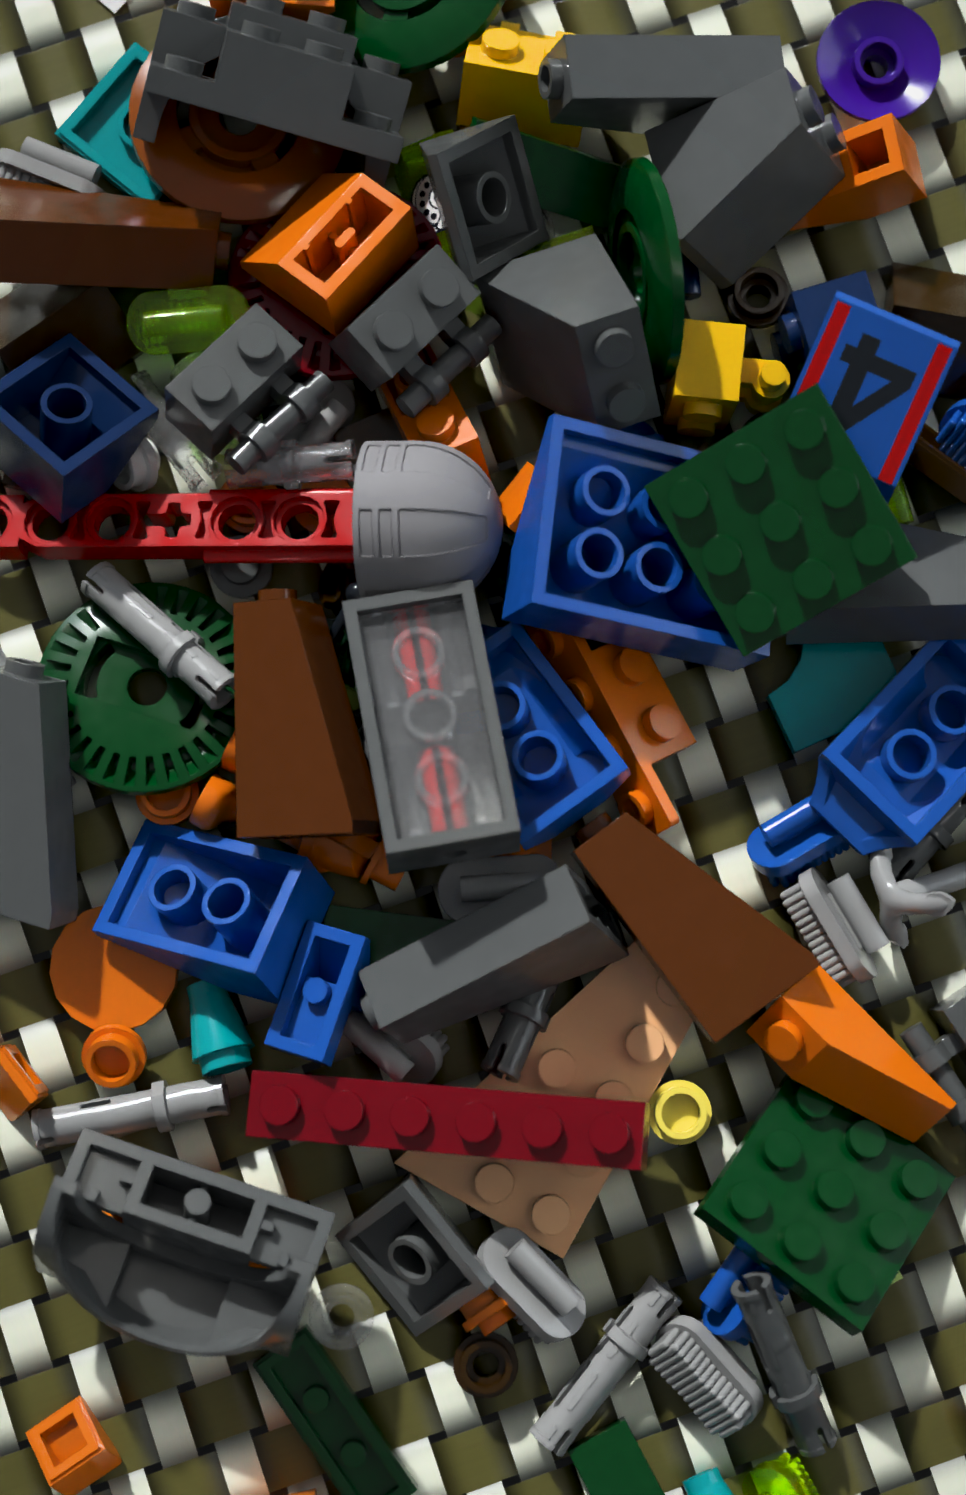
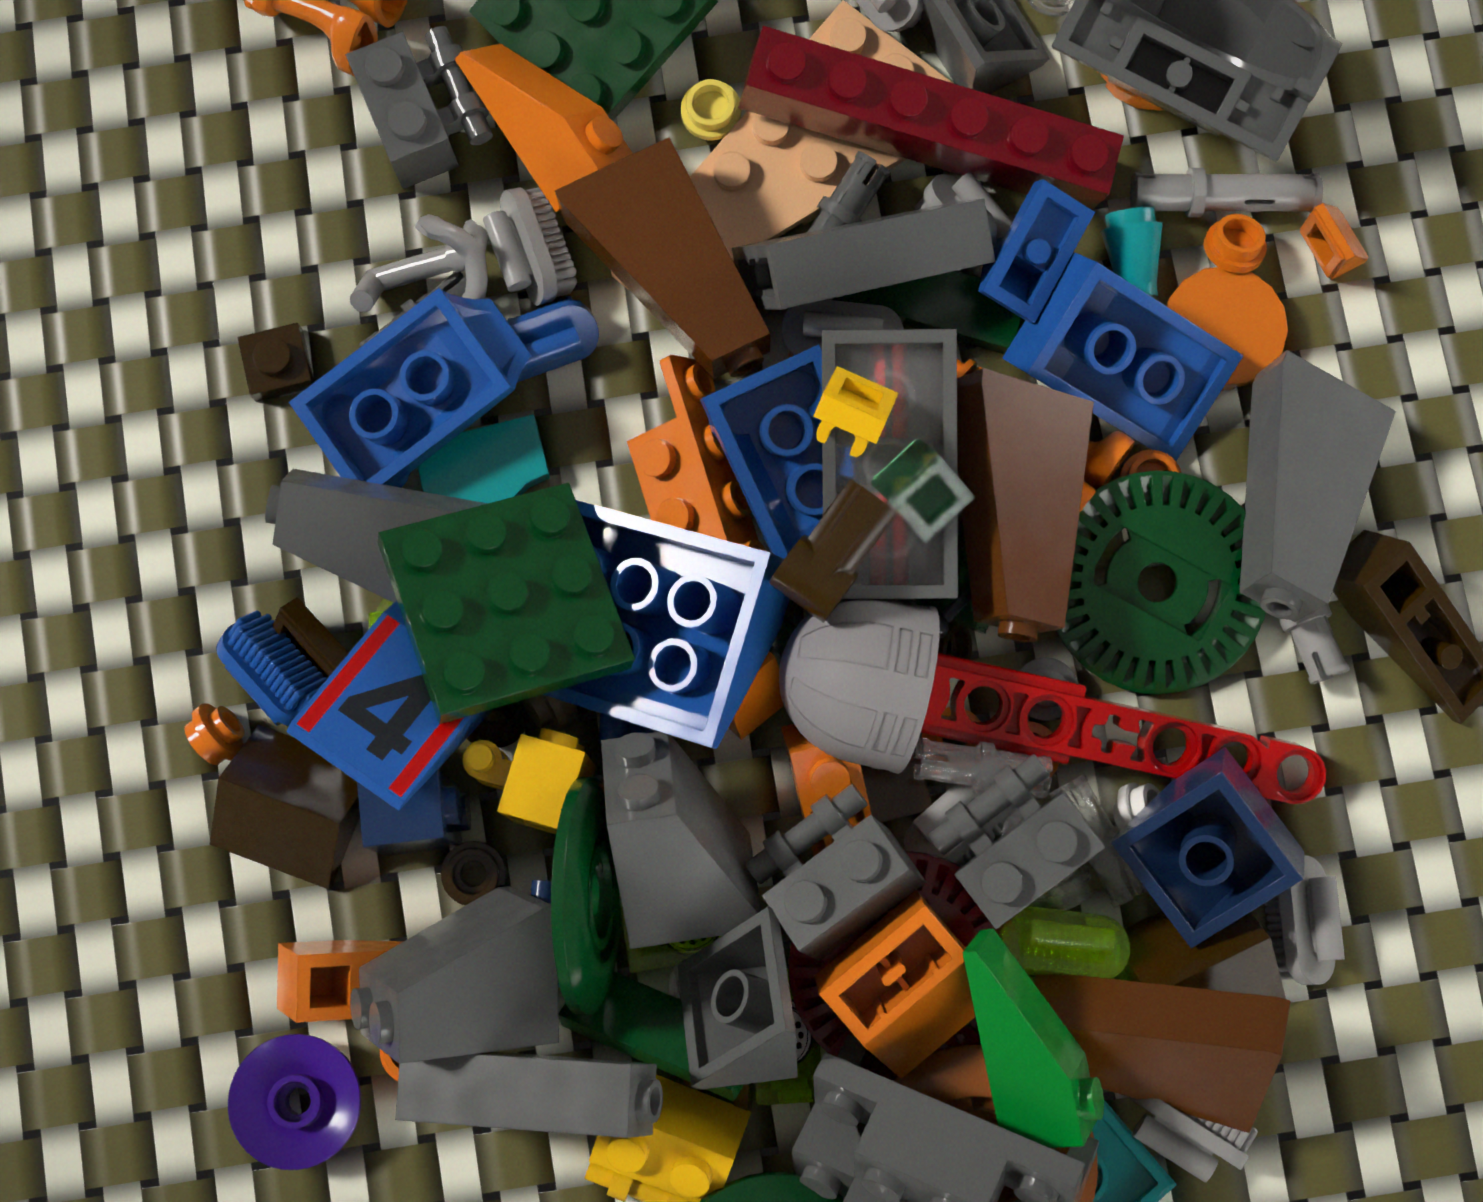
camera: 160 degrees left, 5 degrees down
light grey pin [80,561,234,710] -> none
none -> dark brown piece [769,479,898,623]
none -> yellow tile [813,366,899,458]
none -> clear green slope [871,439,975,543]
none -> green slope [962,929,1104,1148]

